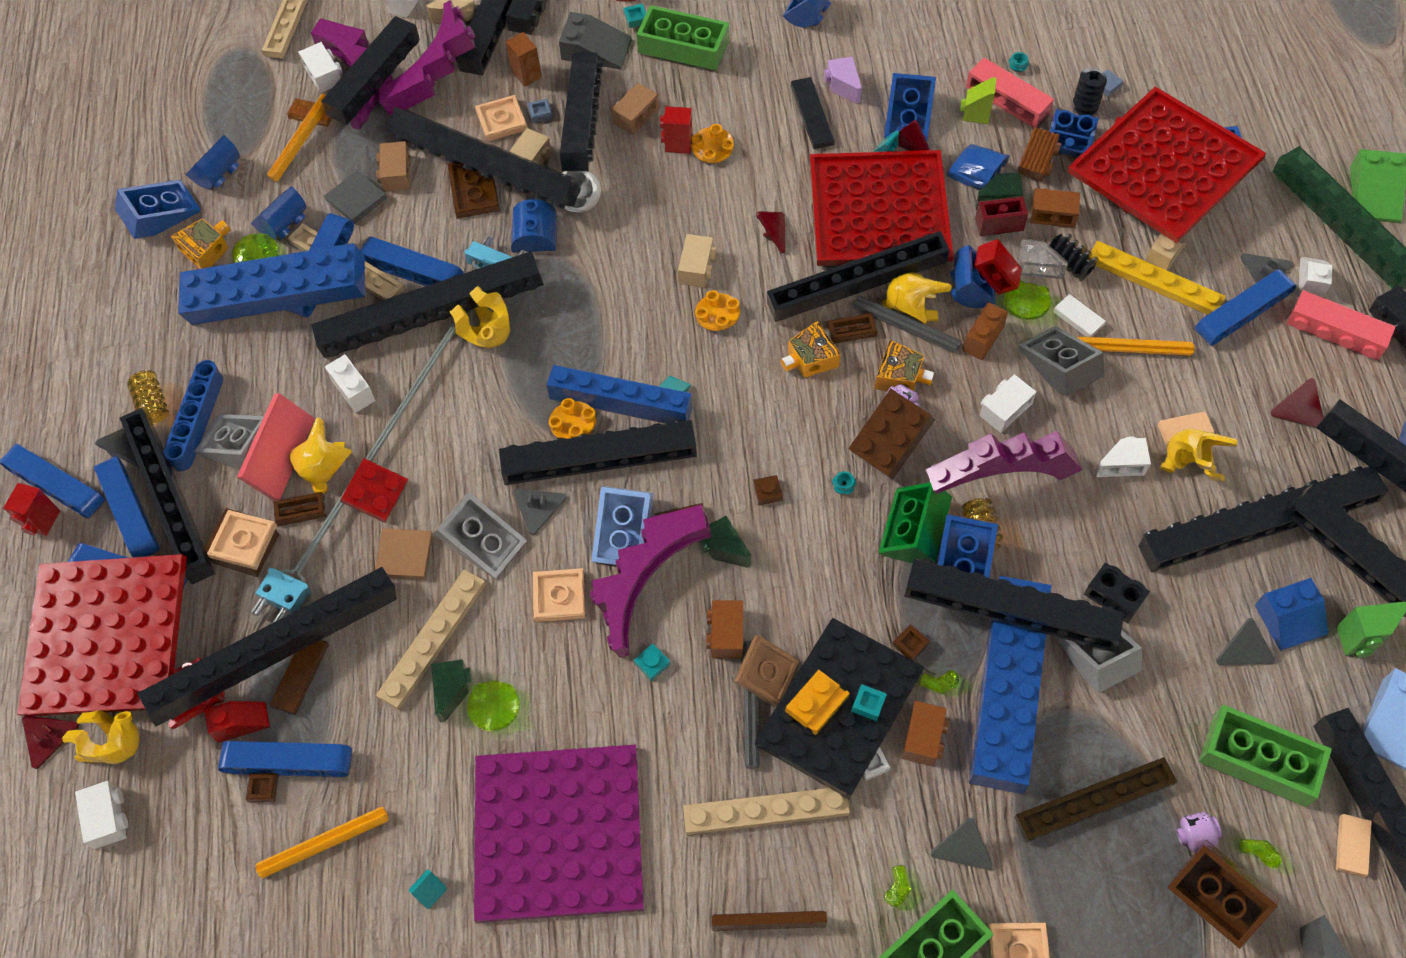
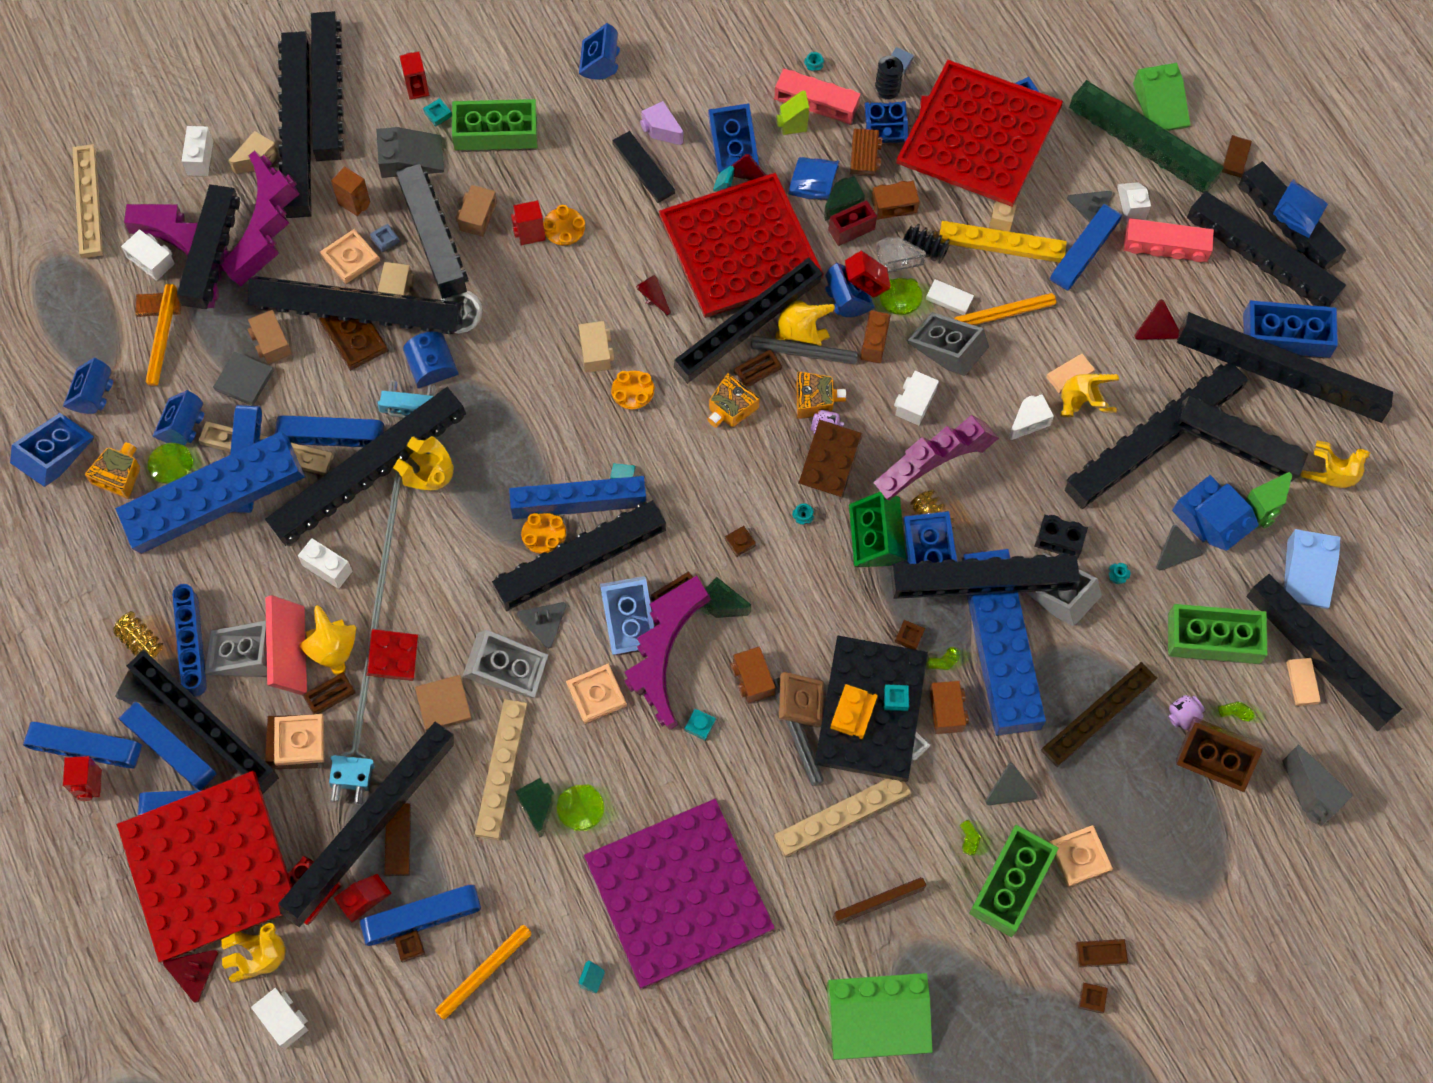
camera: 25 degrees left, 5 degrees up
none -> teal plate [1108,563,1131,584]
none -> blue slope [1195,484,1259,551]

